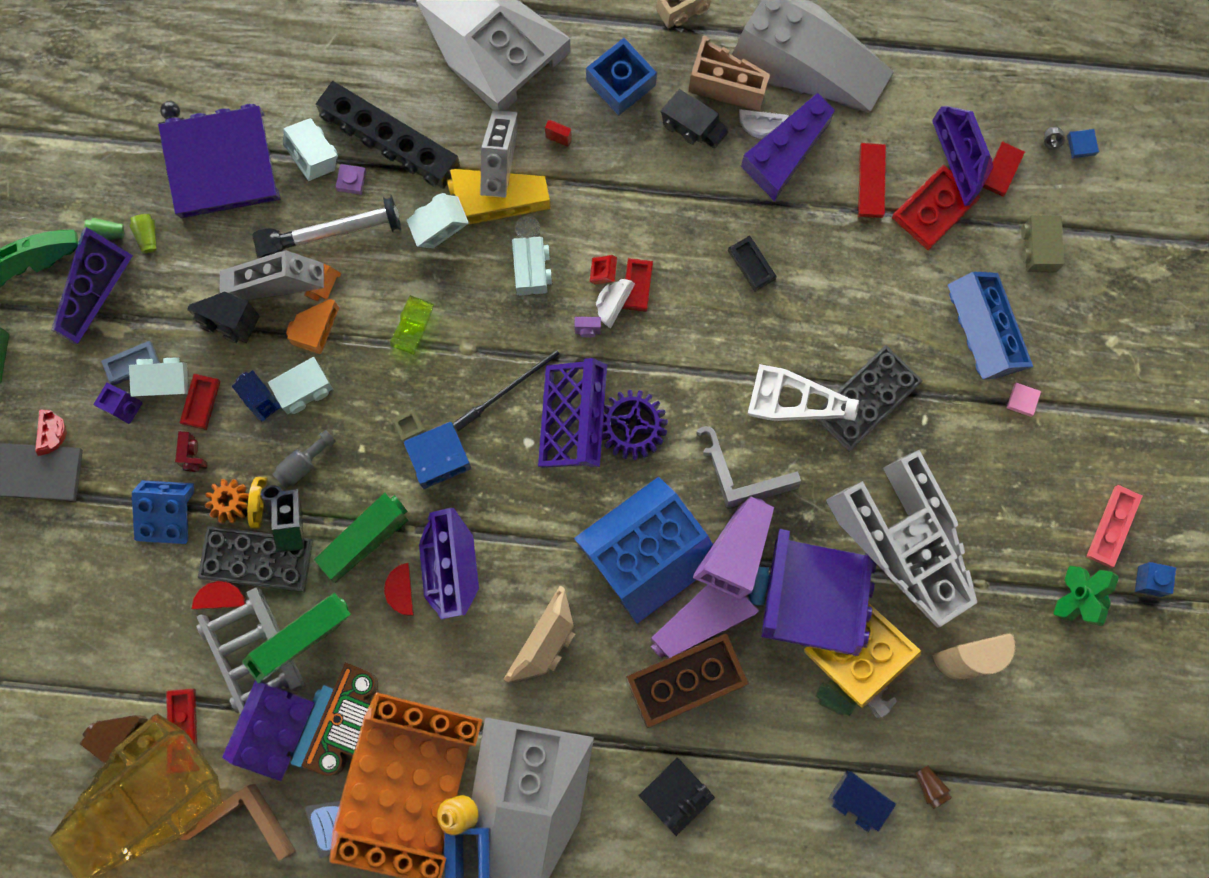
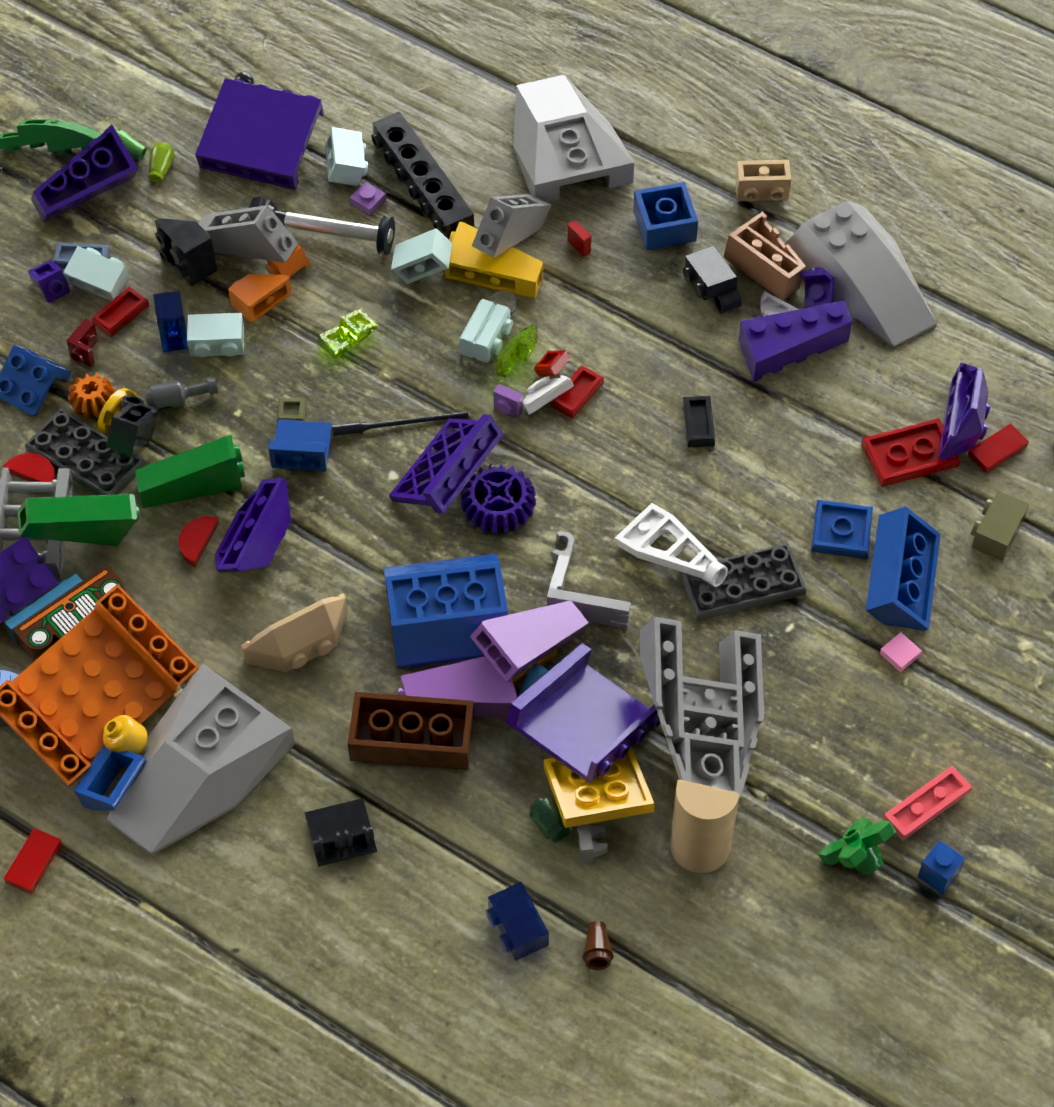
camera: 30 degrees right, 20 degrees down
red tile [858,143,886,218] -> none
none -> clear neon green slope [496,324,537,378]
none -> dark purple bracket [801,267,834,308]
none -> blue tile [811,500,873,559]

